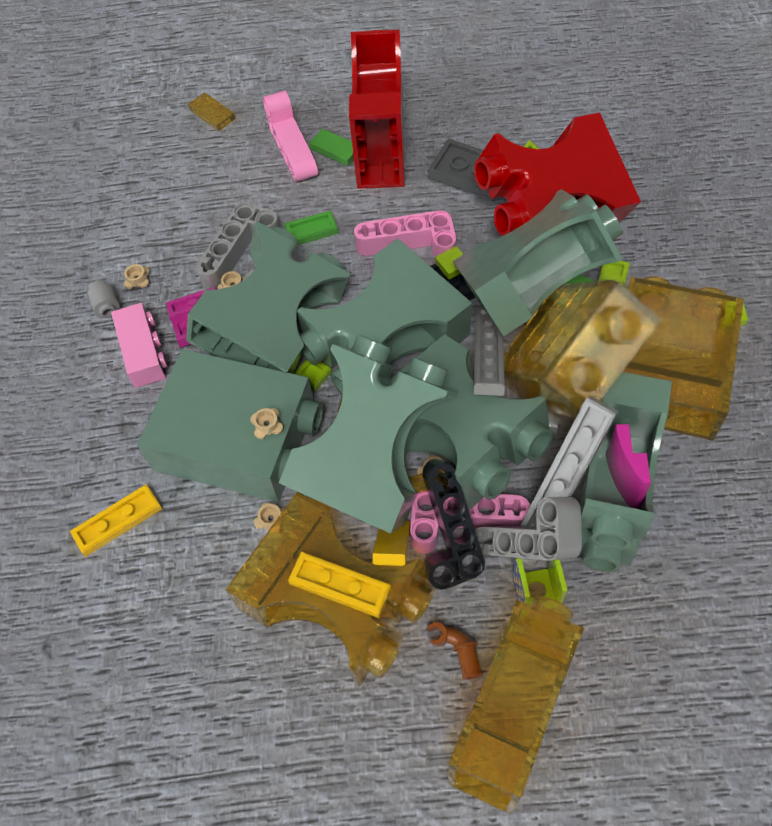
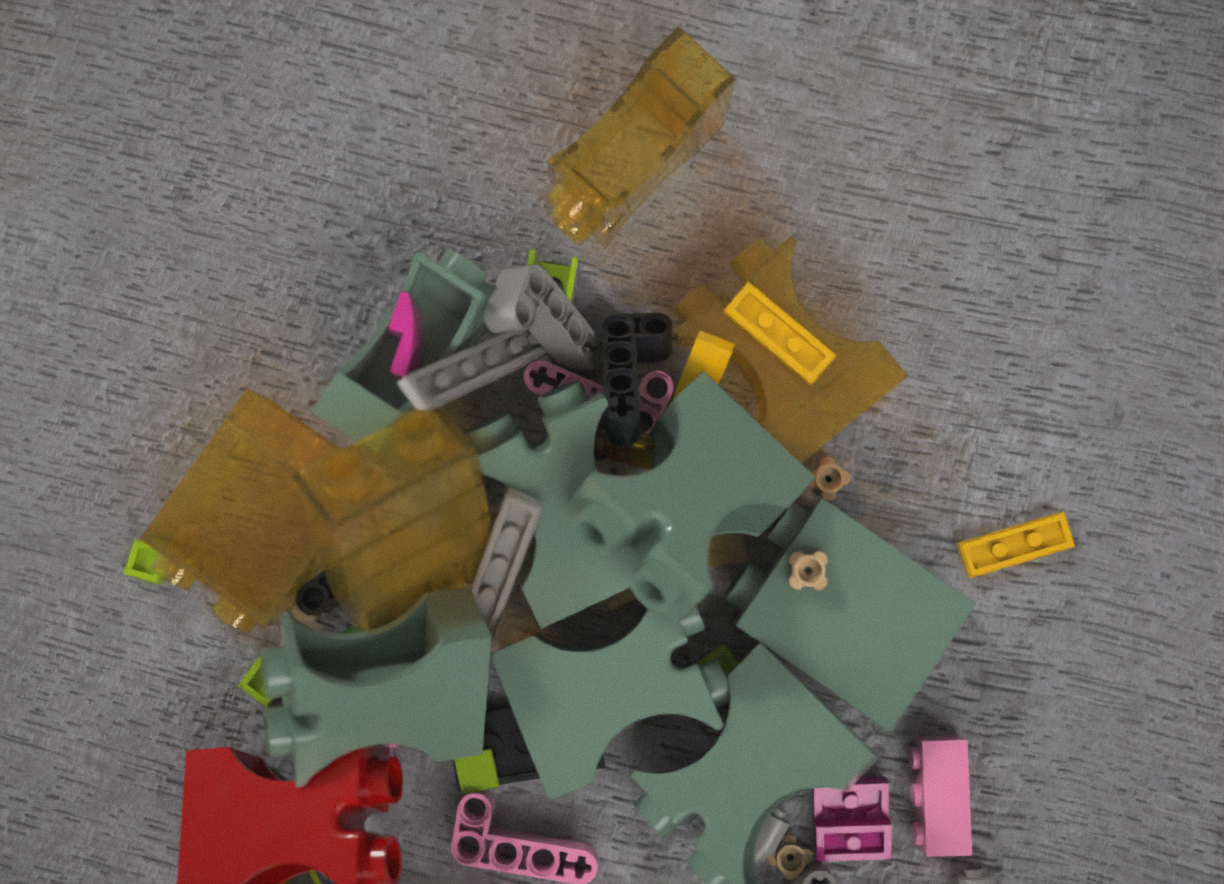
camera: 165 degrees left, 25 degrees up
dark orange piece [427,622,483,680] -> none

